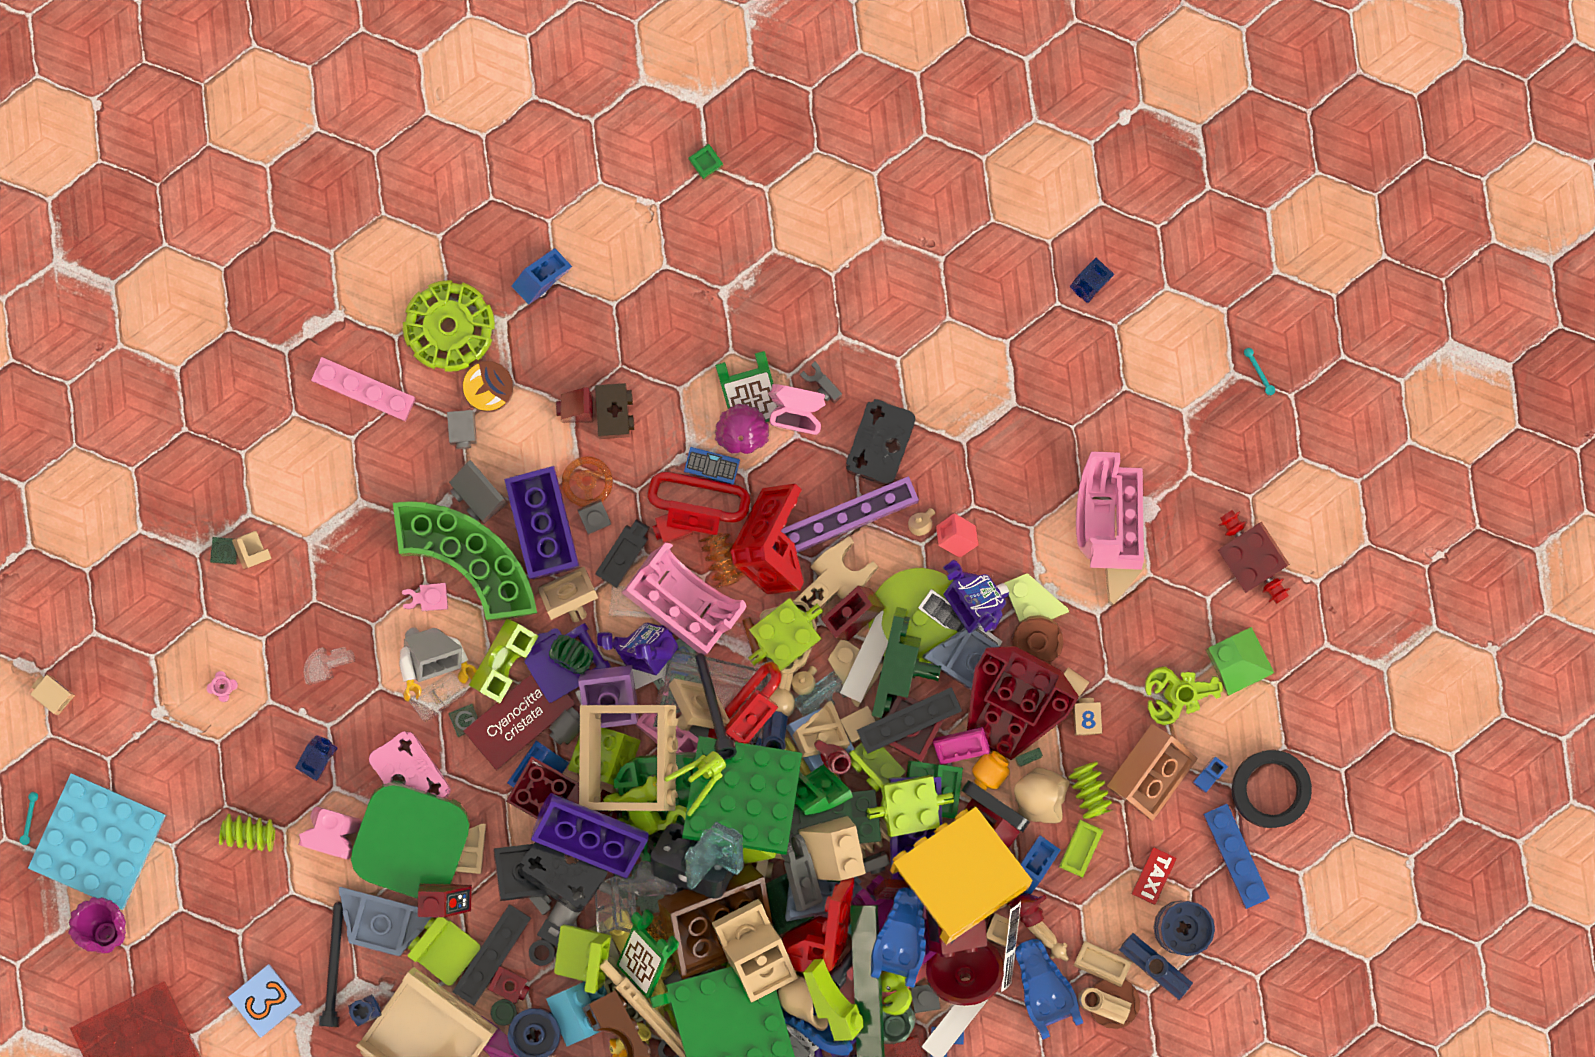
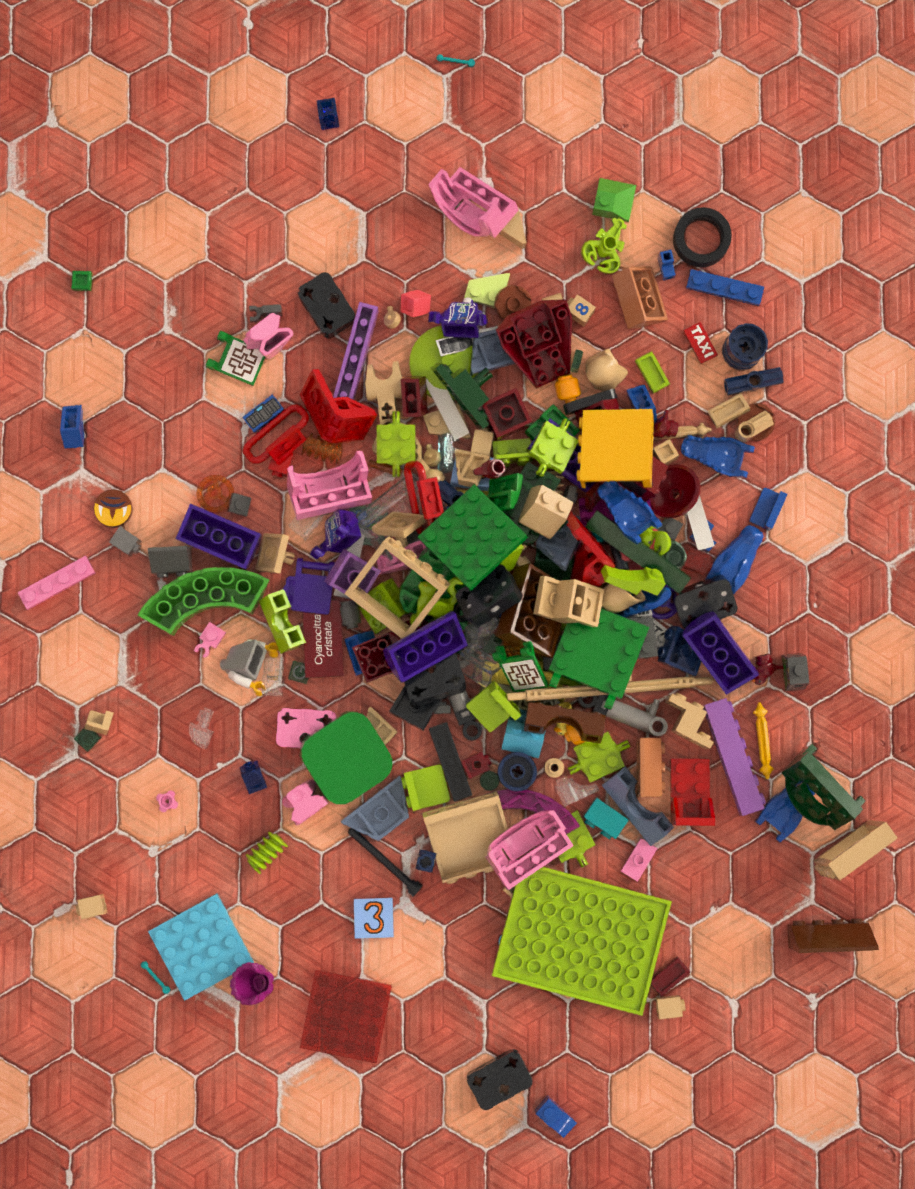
camera: 55 degrees left, 0 degrees up
lime plate [402,280,495,372] -> none
dark red slope [418,883,472,917] -> none
dark green gear [549,635,594,674] -> none
dark red slope [556,387,593,423] -> none
dark brown brick [595,383,634,439] -> none
black hinge [595,519,650,588] -> none
lime plant [664,751,726,816] -> none
clear light blue bracket [685,822,743,889] -> none
black piece [695,653,737,760] -> none
magenta hair [714,404,769,454] -> none
dark grey hinge [781,834,823,912] -> none
black plate [856,687,962,754] -> none
dark pink plate [933,727,990,765] -> none
sticker [1001,901,1021,992] -> none
lime piece [1068,761,1112,819] -> none
dark red plate [1218,510,1290,604] -> none

